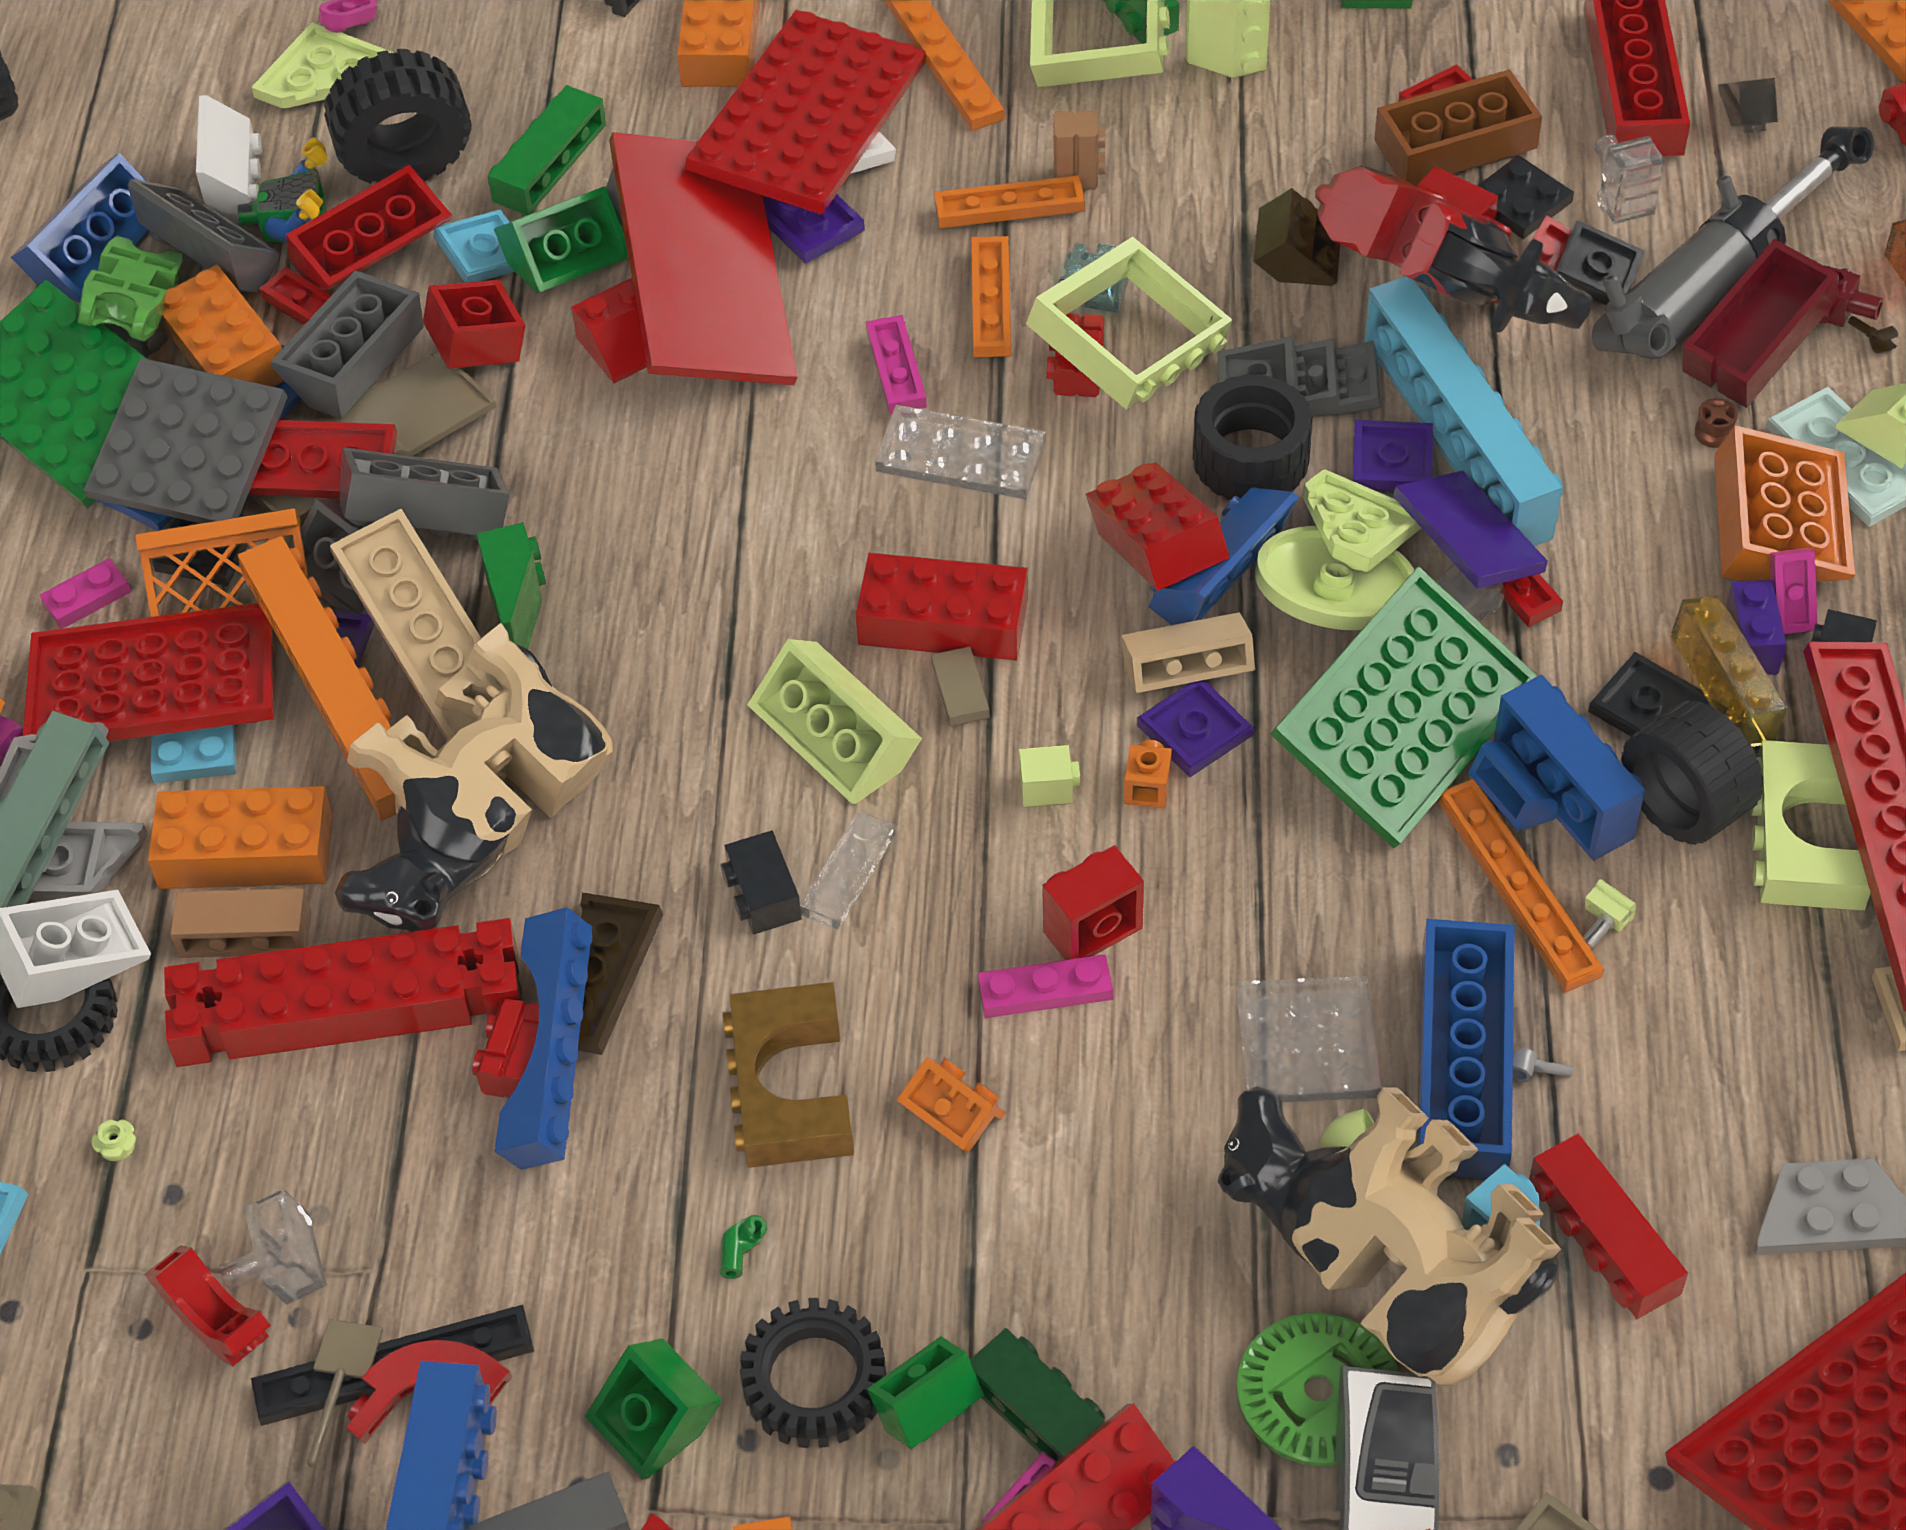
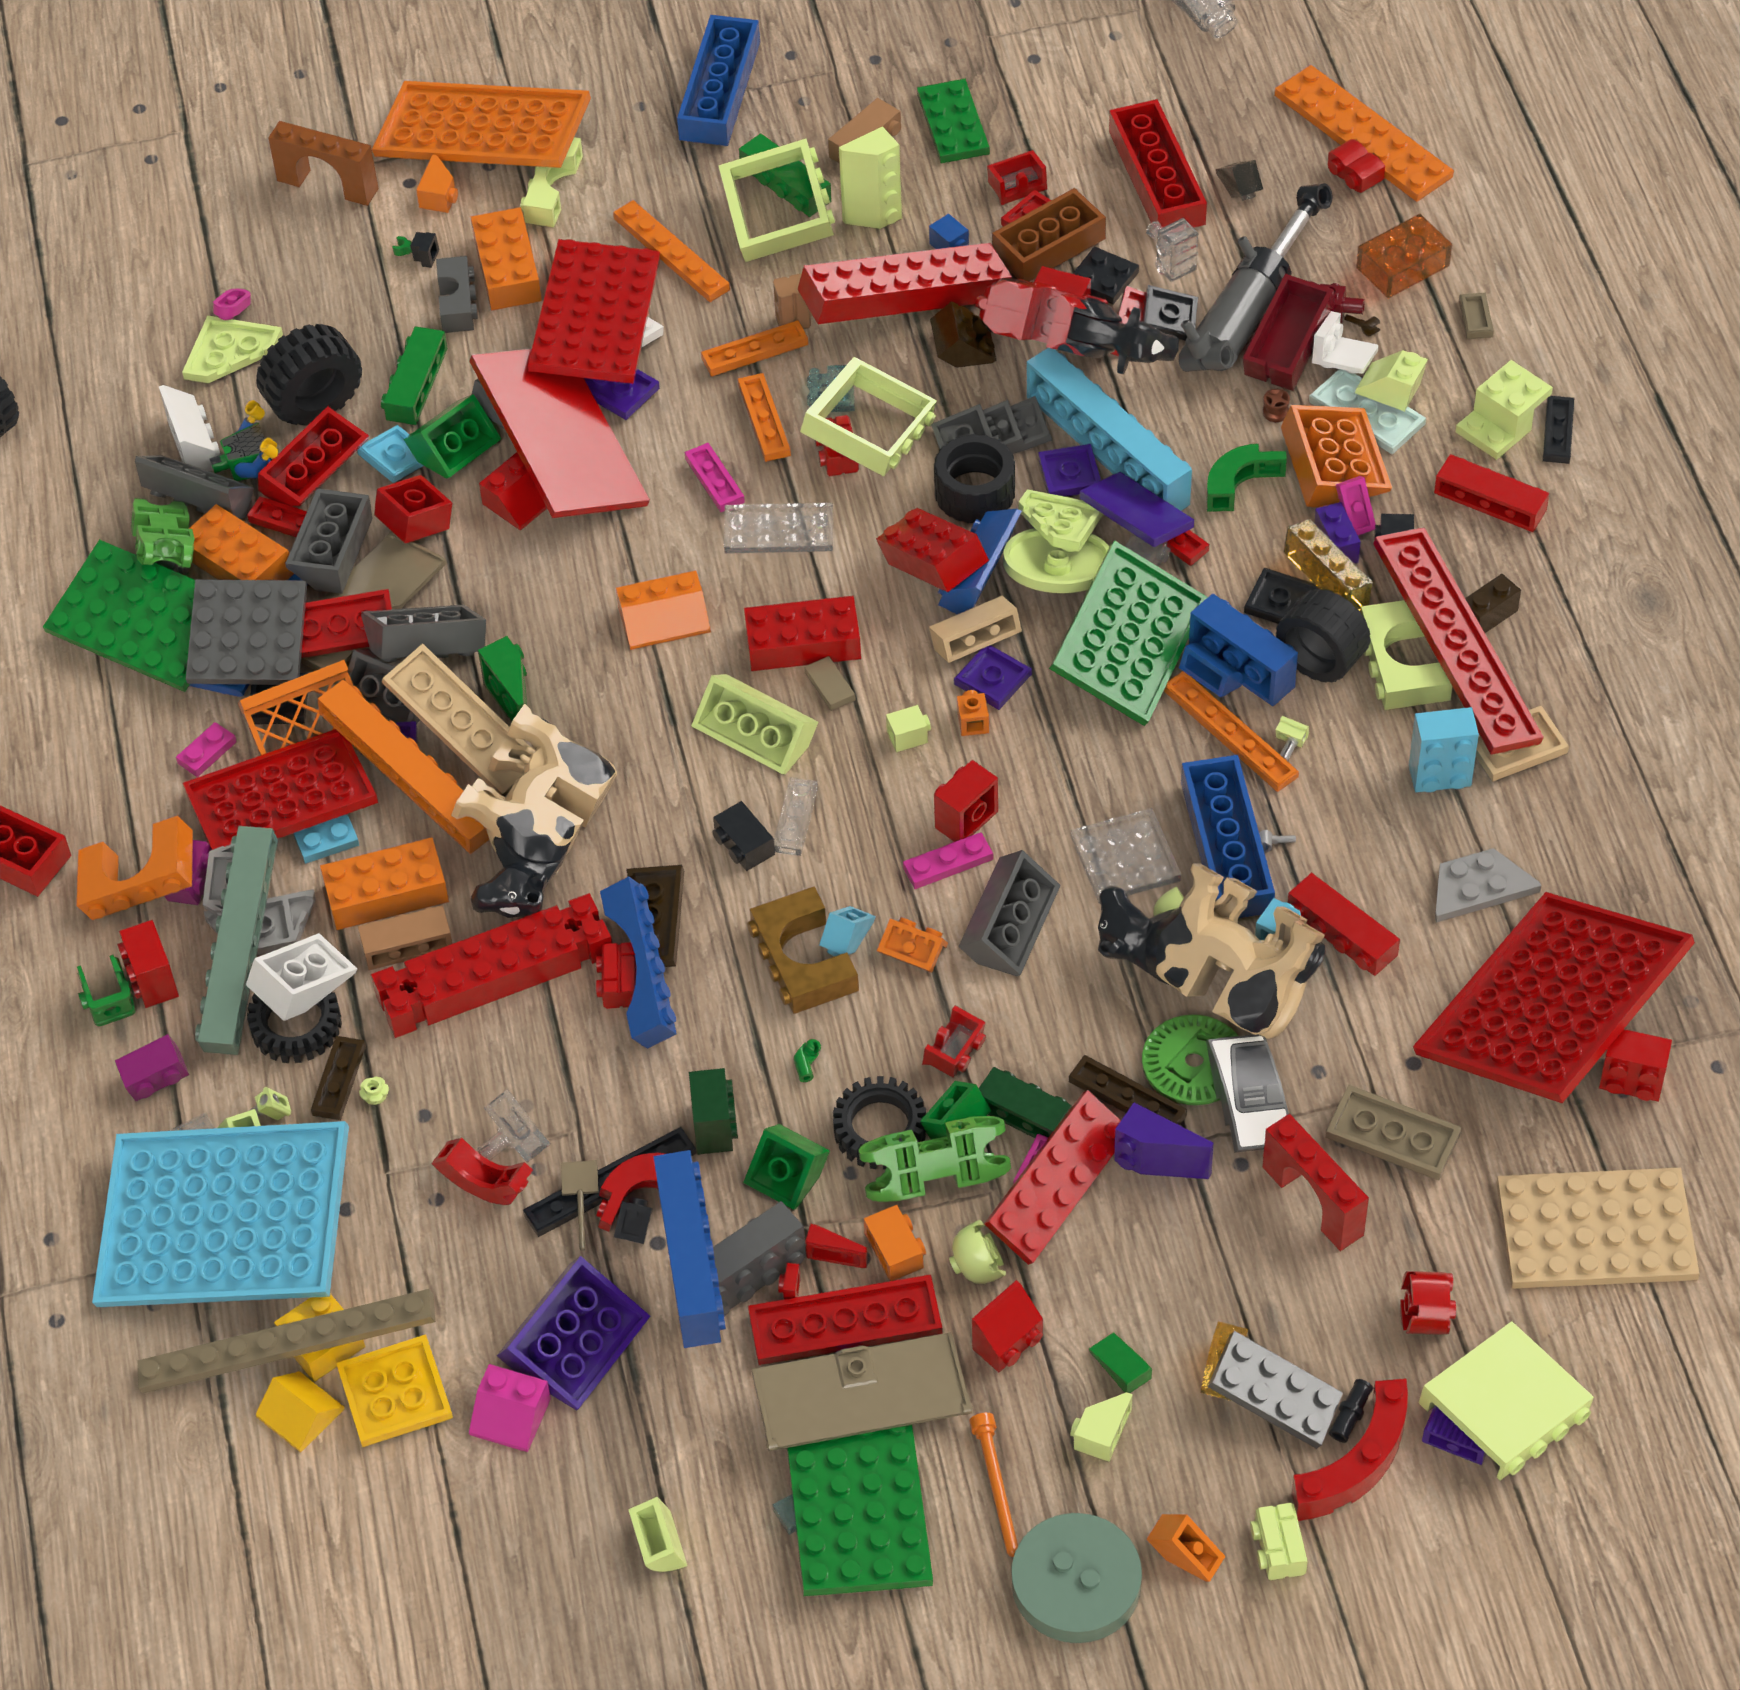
camera: 15 degrees left, 0 degrees up
blue slope [11,153,149,302] -> none
none -> dark brown plate [311,1036,366,1121]
none -> dark grey arch [436,256,478,333]
none -> black bracket [614,1197,653,1244]
none -> orange slope [616,570,711,650]
none -> dark green brick [689,1068,738,1155]
none -> red brick [797,243,1012,325]
none -> medium azure slope [819,906,876,956]
none -> bright green piece [859,1116,1011,1202]
none -> red window [922,1005,986,1078]
none -> blue brick [929,214,969,249]
none -> dark grey slope [958,850,1061,976]
none -> red window [987,150,1047,205]
none -> dark brown plate [1069,1055,1187,1125]
none -> green arch [1206,444,1287,512]
none -> white bracket [1312,311,1378,374]
none -> medium azure brick [1409,707,1479,793]

